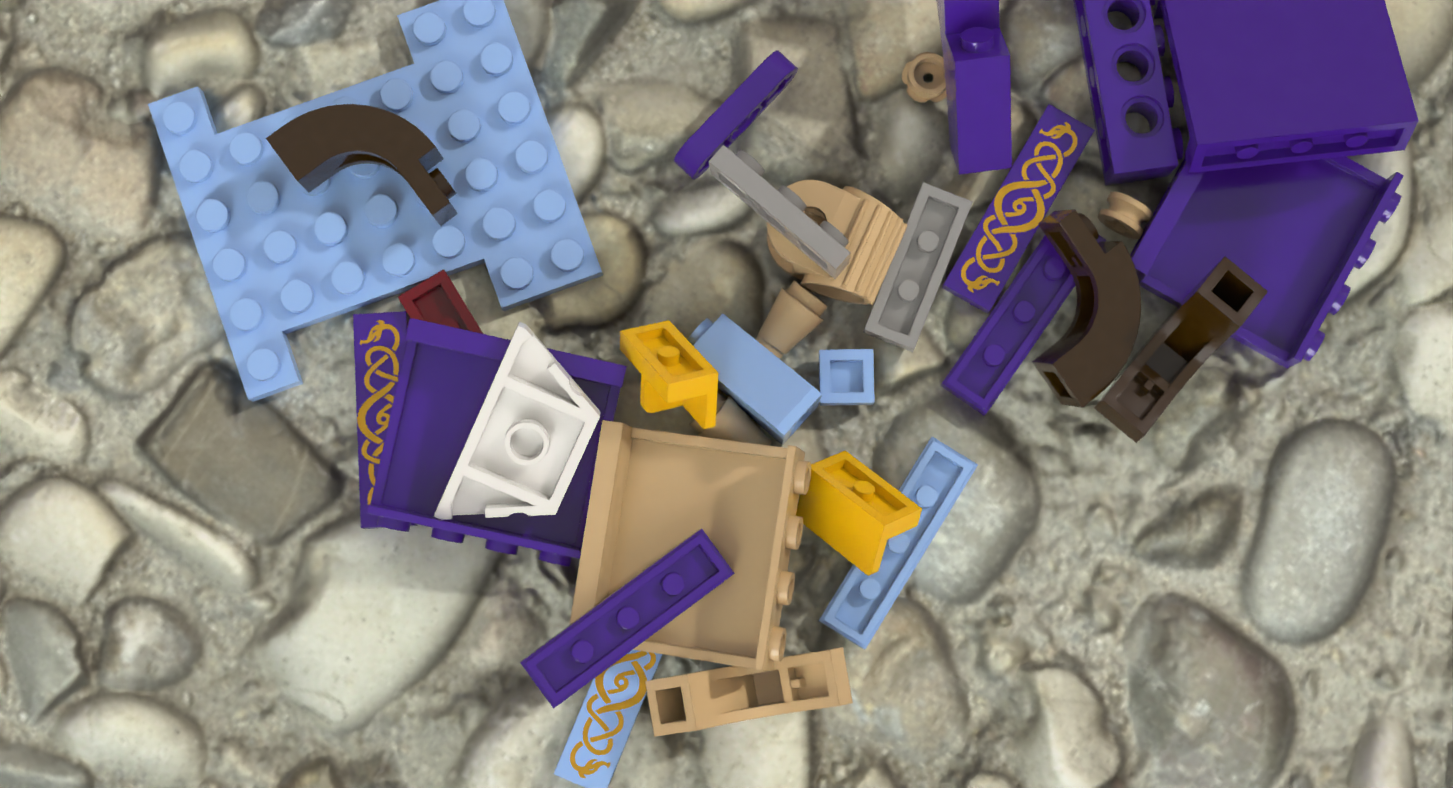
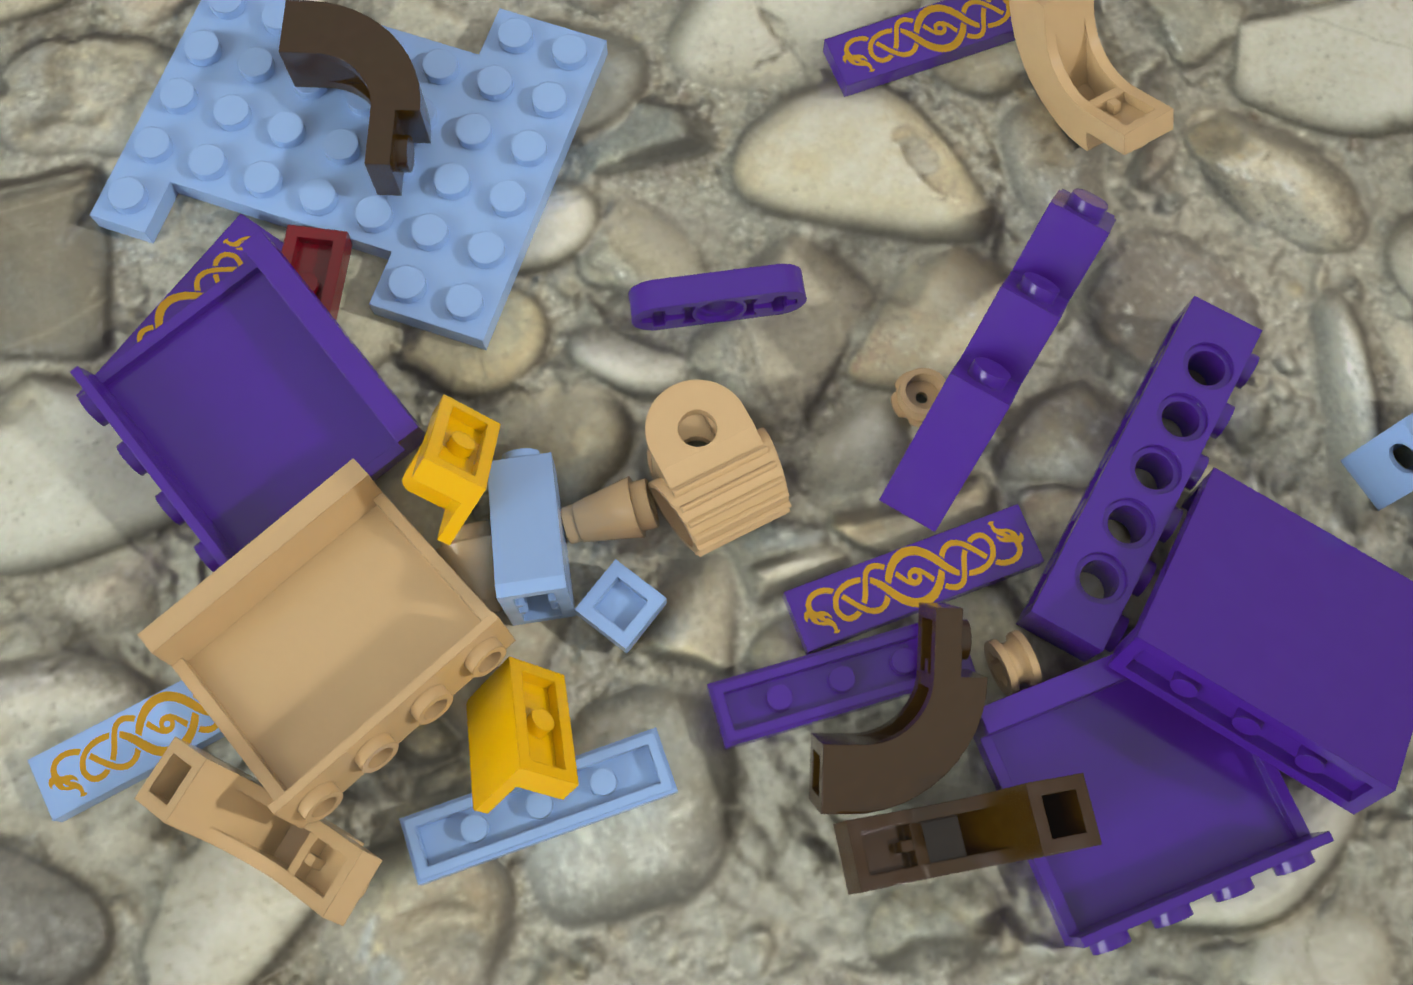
camera: 30 degrees right, 10 degrees down
white wing [434,322,600,520] -> none
dark purple tile [520,529,735,709] -> none
light grey plate [709,145,851,279] -> none
light grey plate [863,182,973,352] -> none

